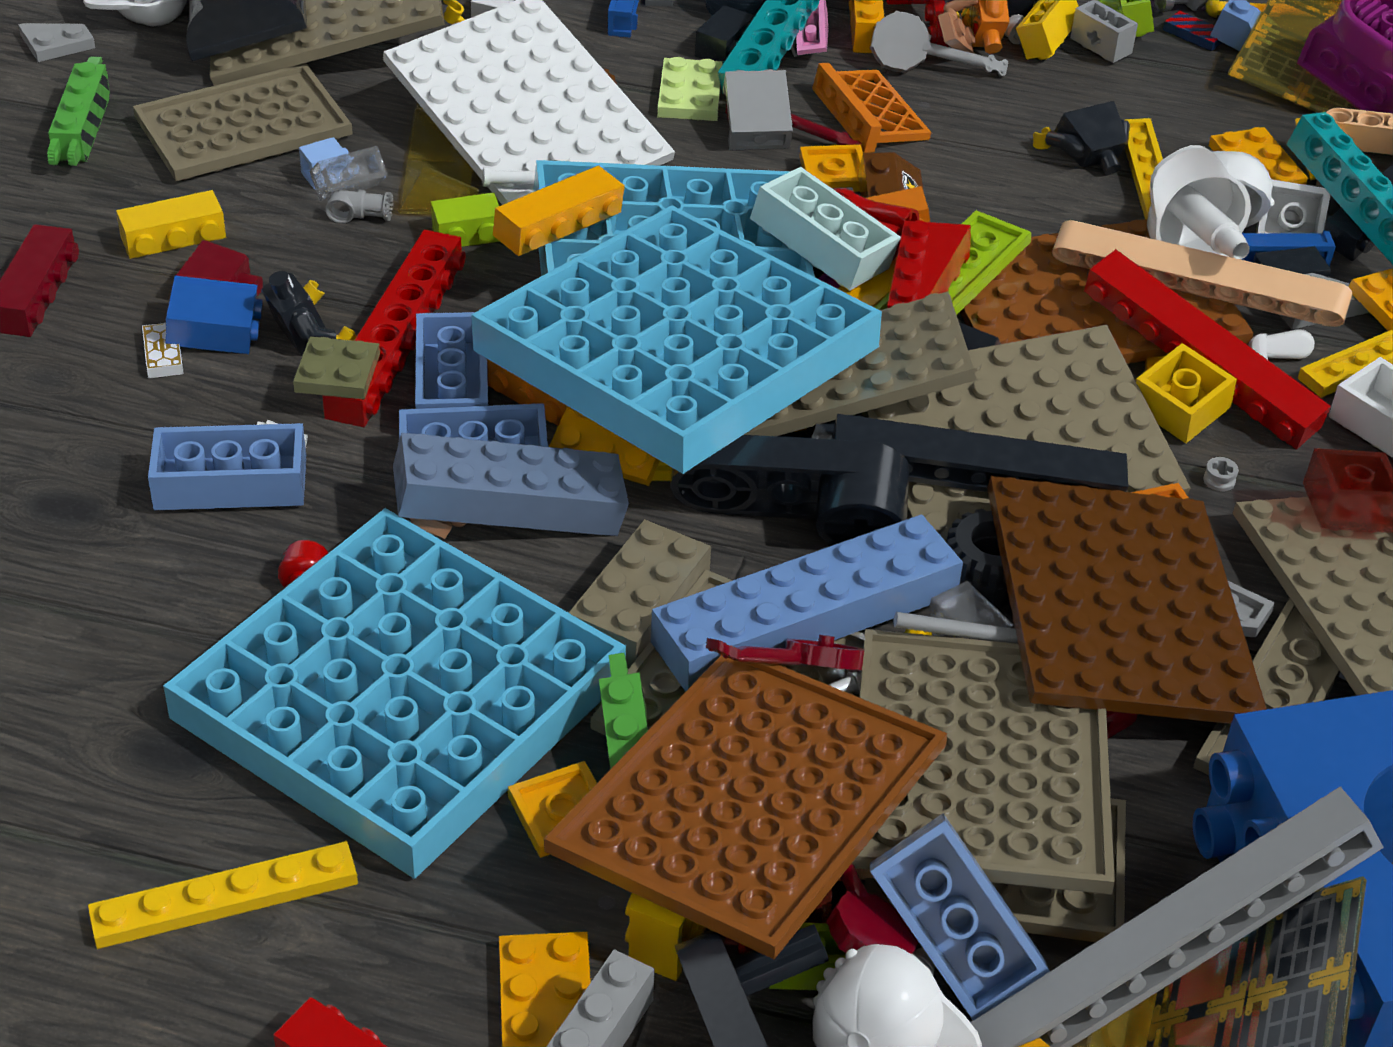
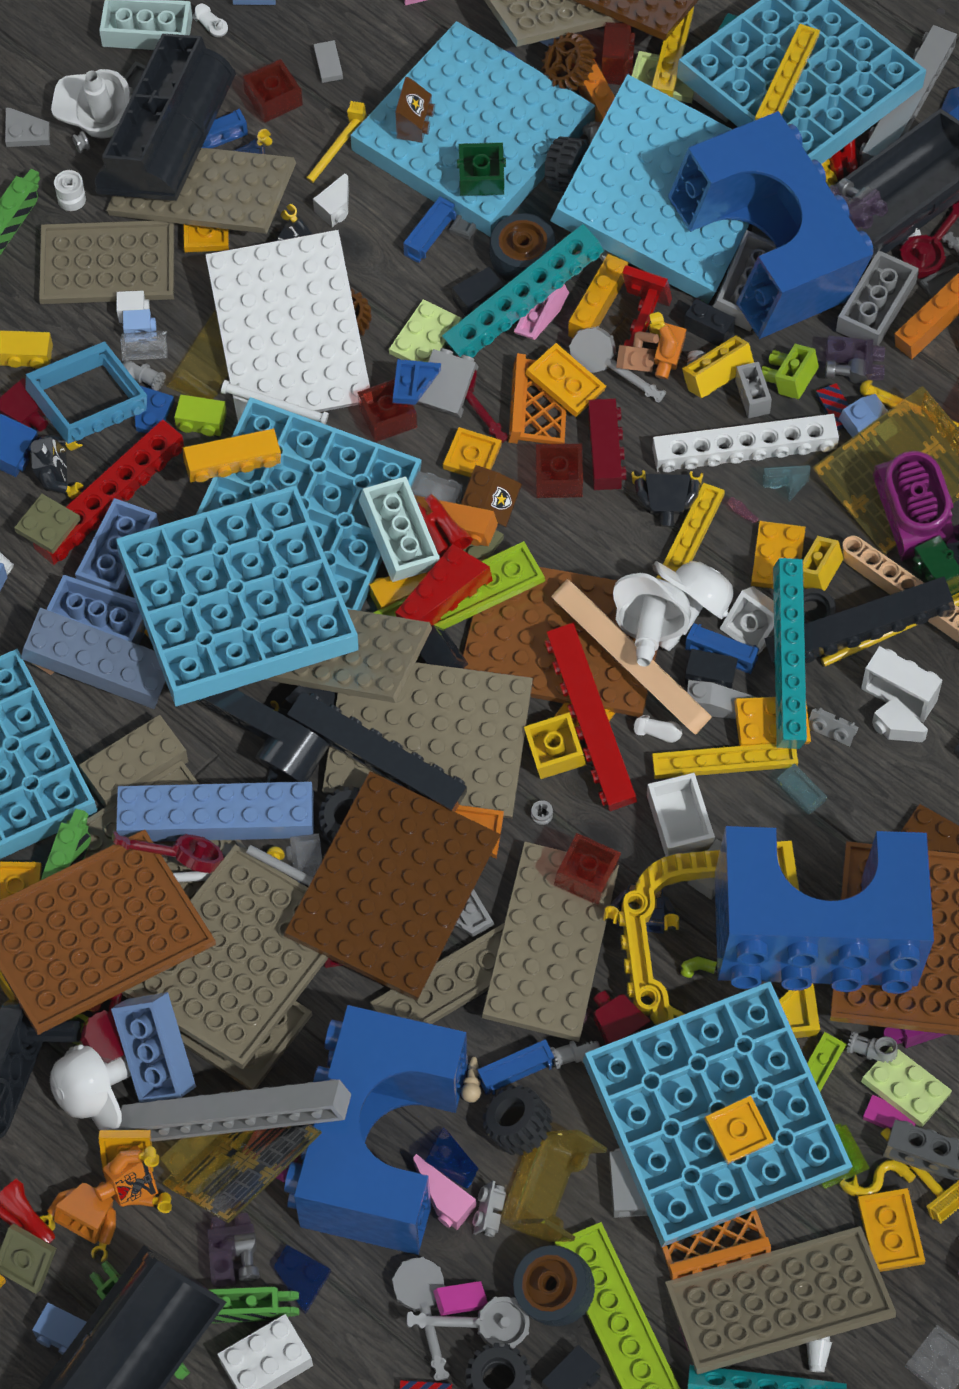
camera: 30 degrees right, 20 degrees up
none -> dark azure window [26,341,147,444]
none -> white wheel [54,170,86,211]
none -> light grey bush [72,131,90,153]
none -> white brick [117,291,150,323]
none -> blue wing [135,385,175,434]
none -> light orange plate [184,224,229,252]
none -> clear red brick [357,379,417,442]
none -> blue wing [393,359,441,405]
none -> light orange plate [525,343,606,417]
none -> clear red brick [536,444,583,498]
none -> dark red brick [588,398,626,490]
none -> white brick [652,414,839,472]
none -> clear pink piece [727,497,758,523]
none -> clear light blue slope [763,465,811,501]

